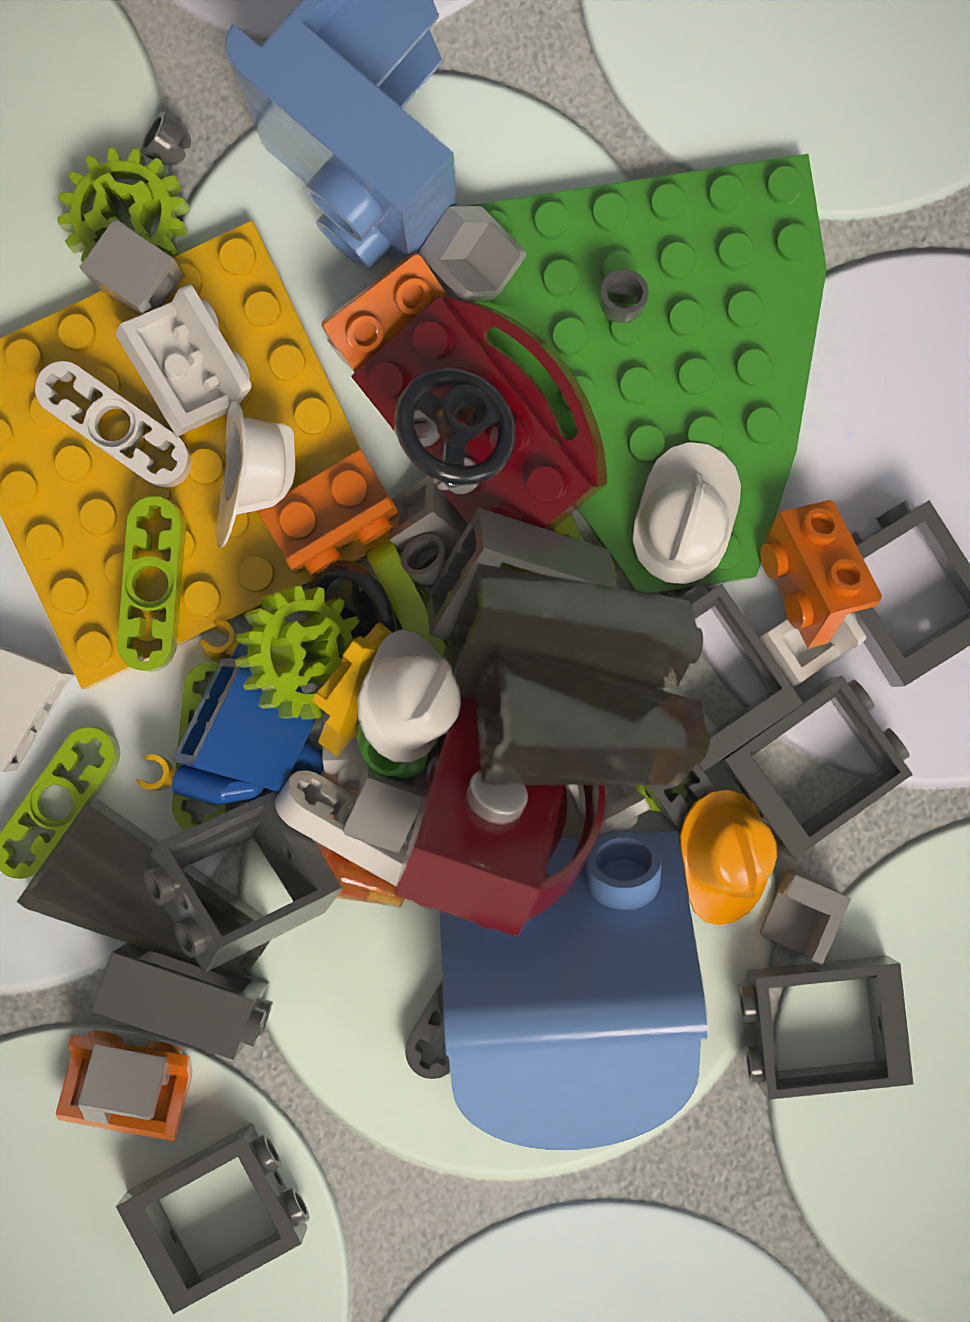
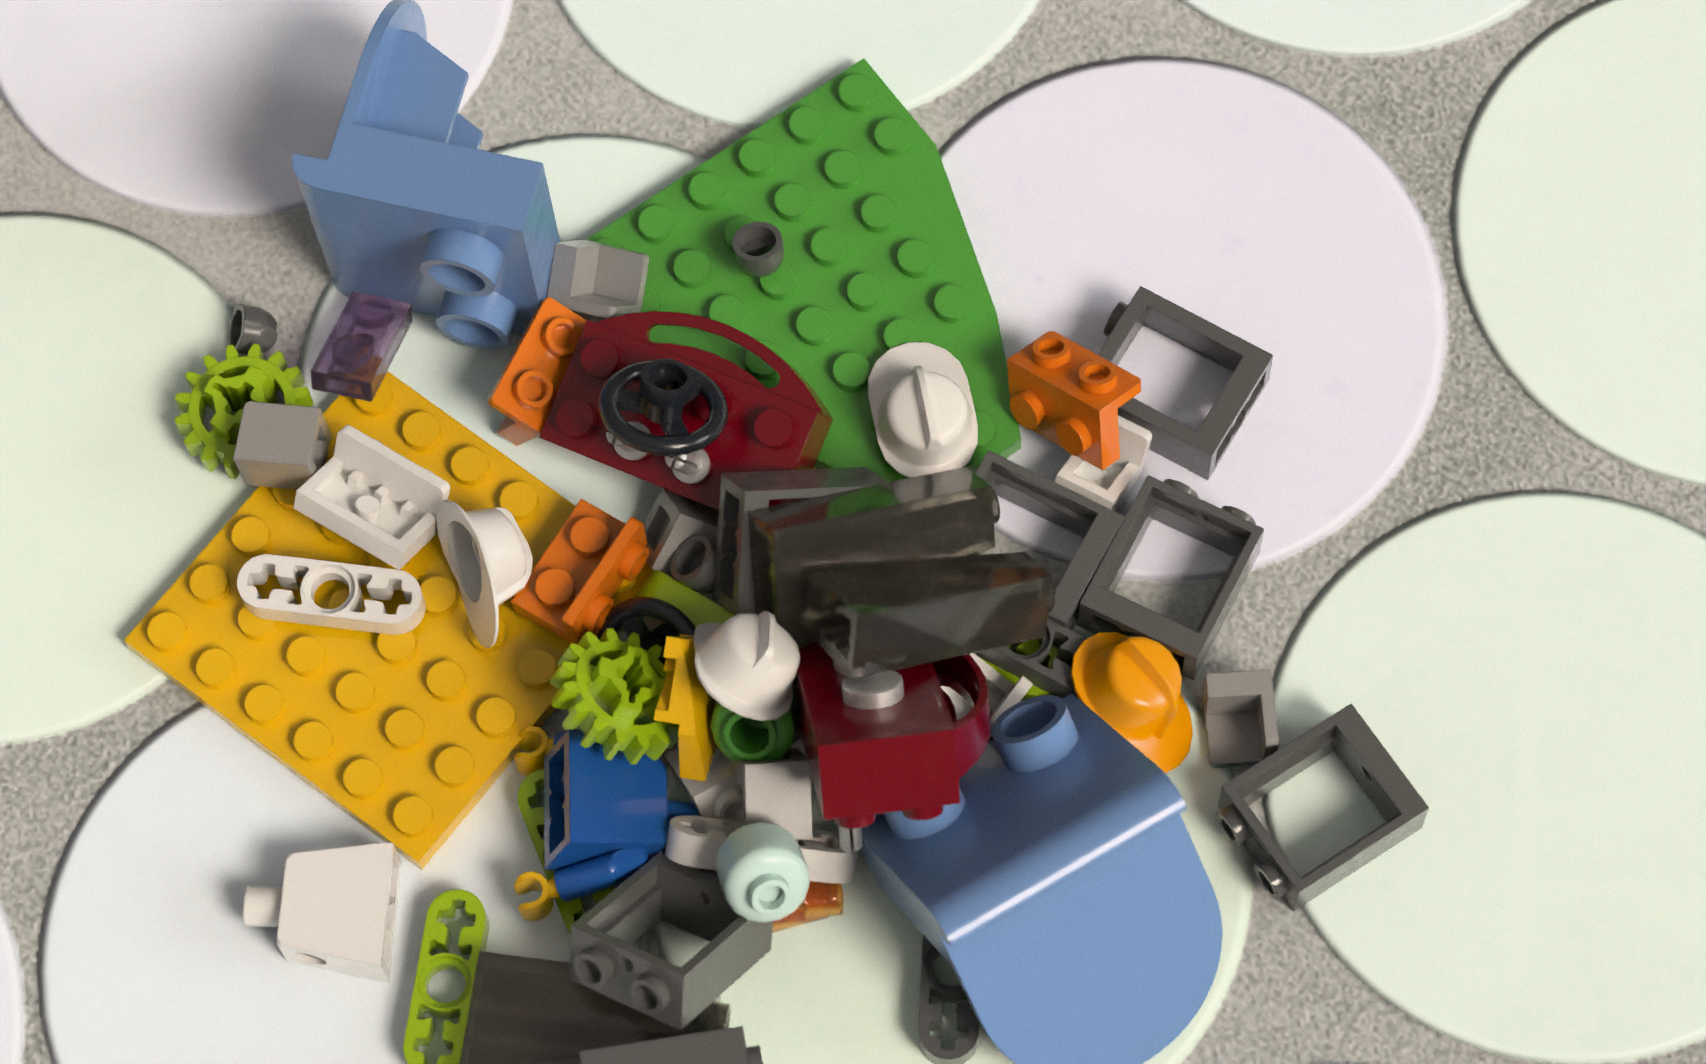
camera: 25 degrees left, 20 degrees down
lime beam [117,496,186,672] -> none
none -> clear purple plate [311,291,412,402]
none -> light aqua head [716,822,810,923]

